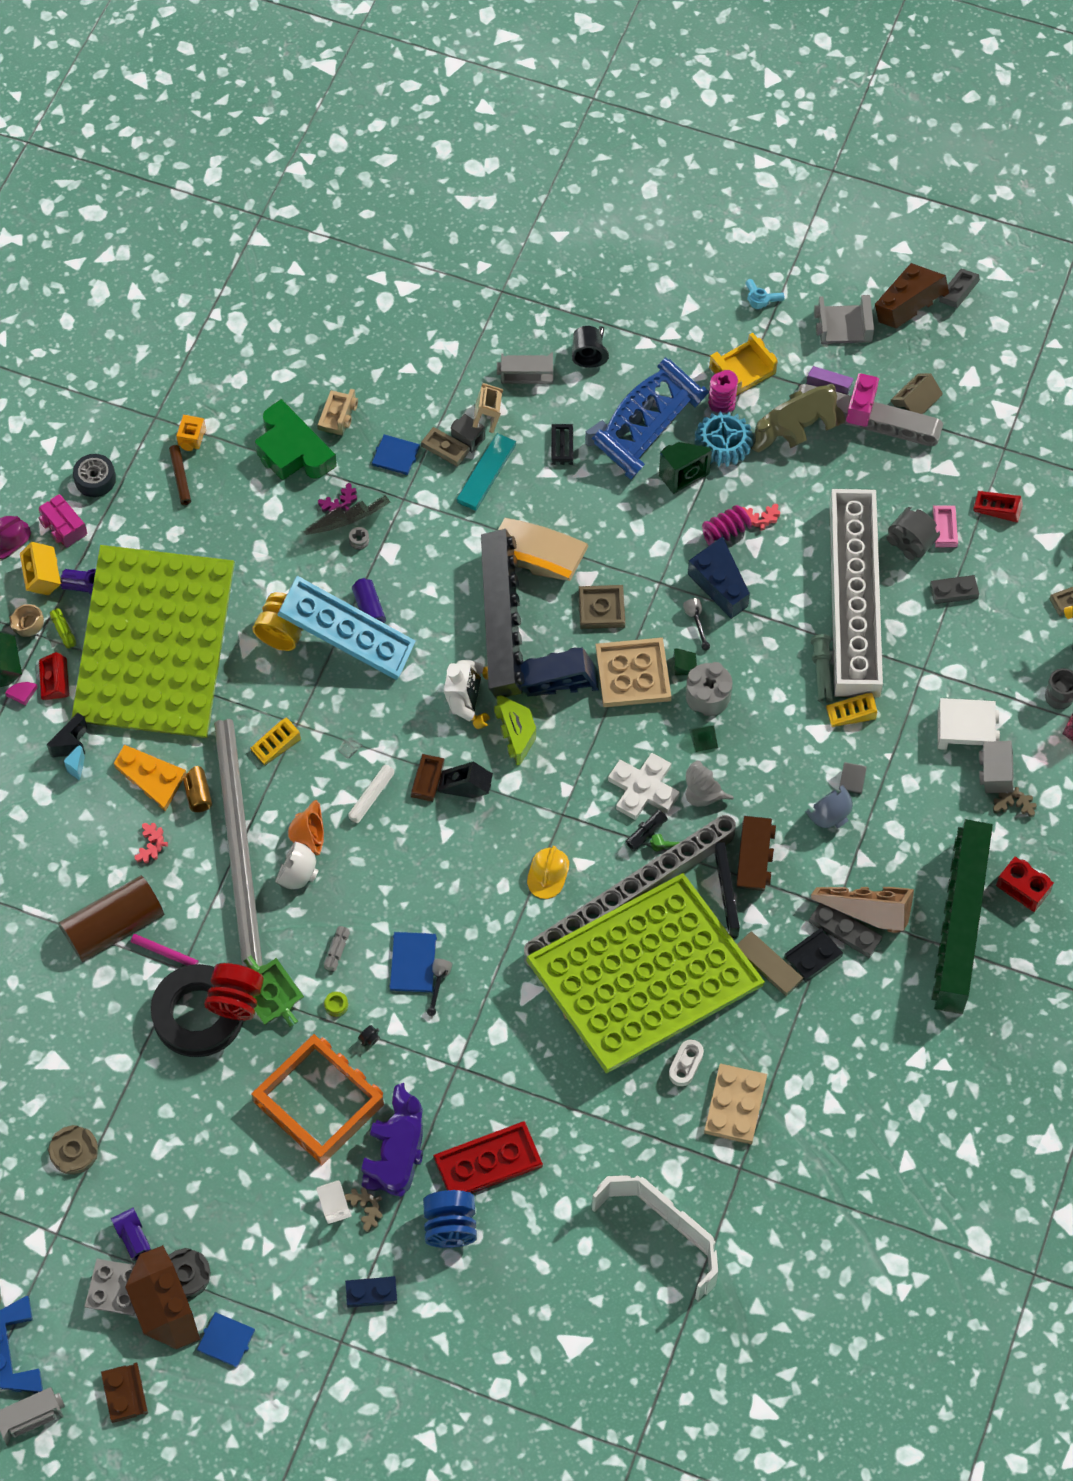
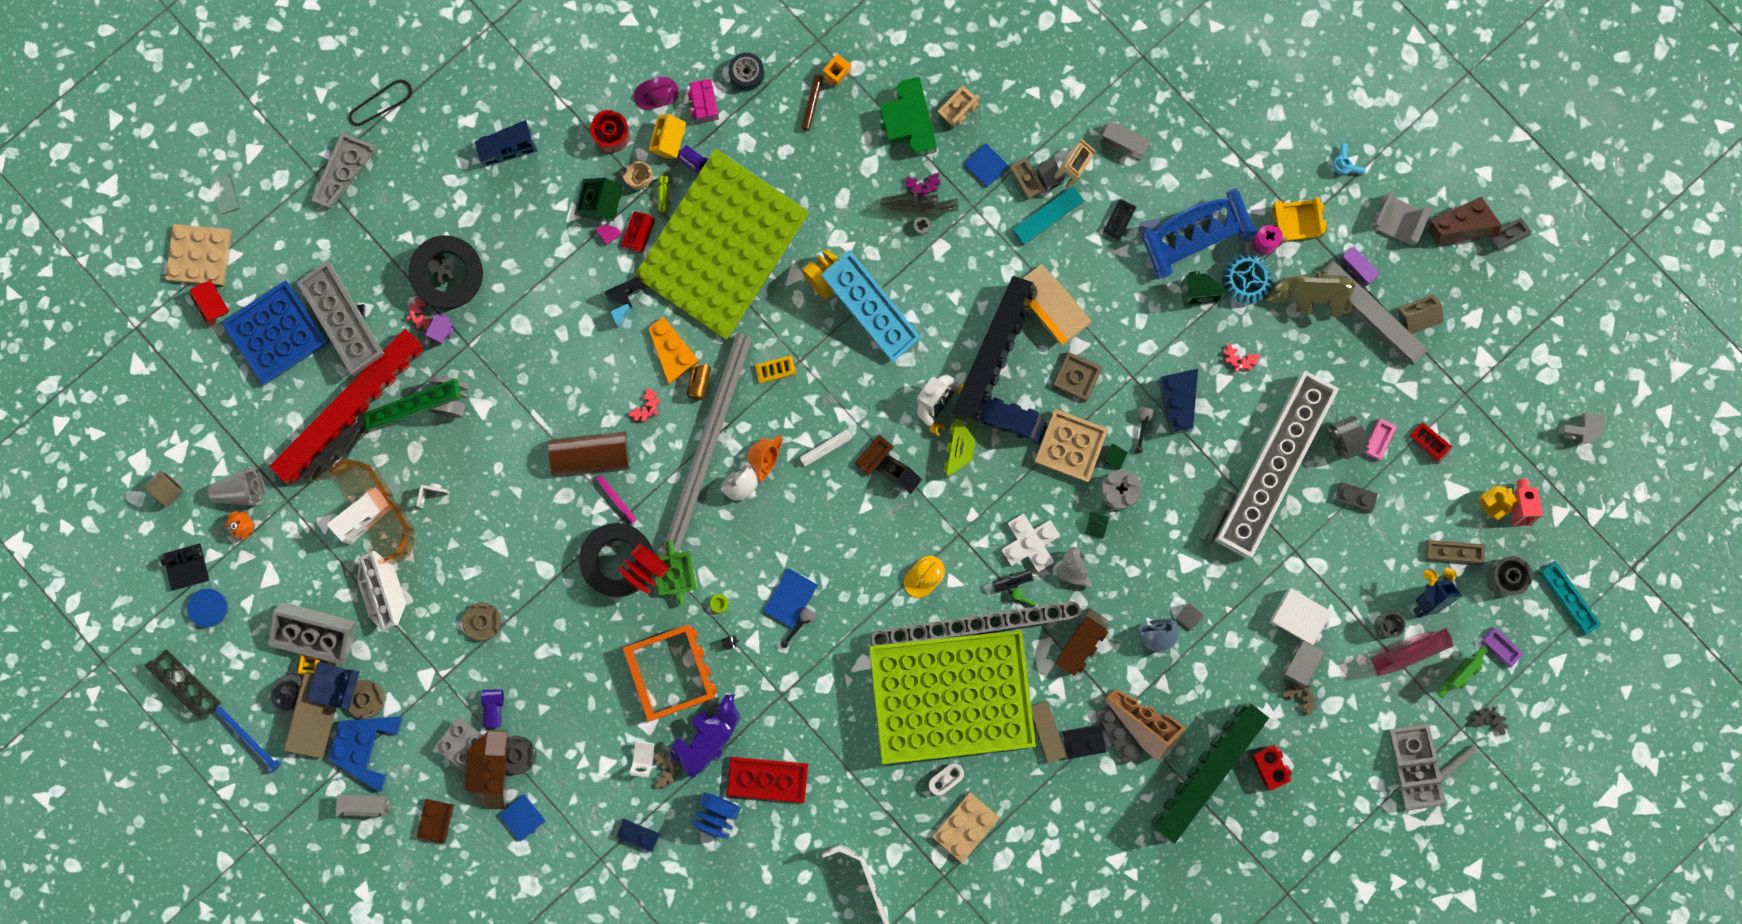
camera: 25 degrees right, 20 degrees up
light grey axle [324,926,350,971] -> none
dark purple brick [352,578,386,623] -> none
black hat [572,326,609,368] -> none
dark pink piece [702,505,752,546] -> none
black tile [715,842,740,938] -> none
yellow slope [826,693,877,727] -> none
dark pink brick [846,373,879,427] -> none

